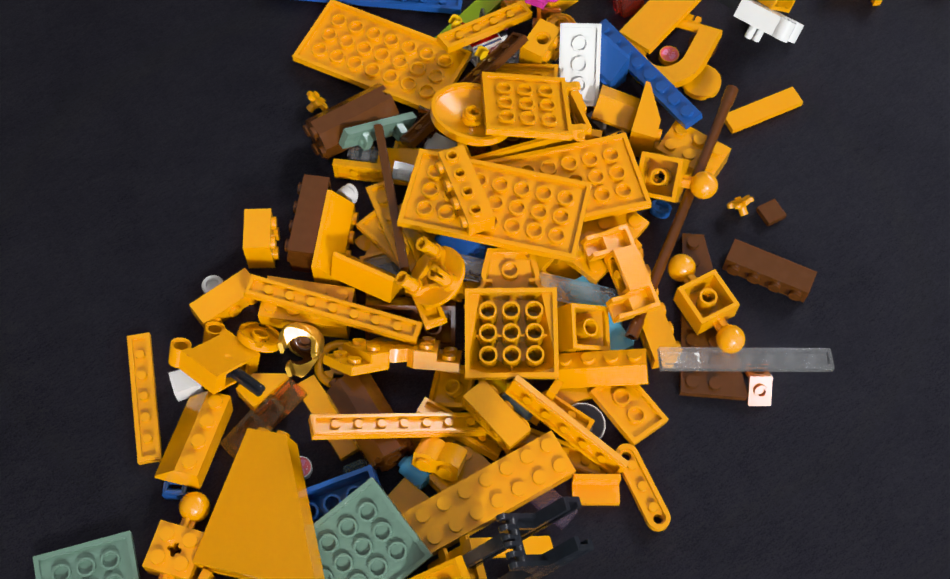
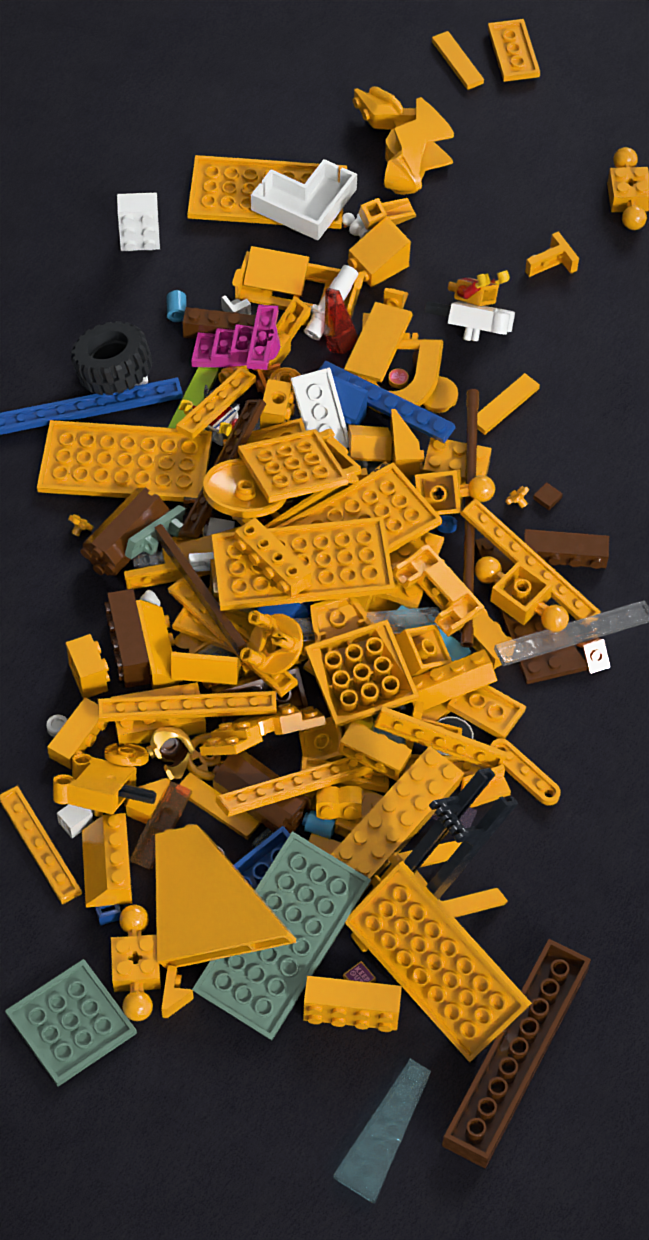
camera: 20 degrees left, 5 degrees down
none -> light orange tile [460,498,601,628]

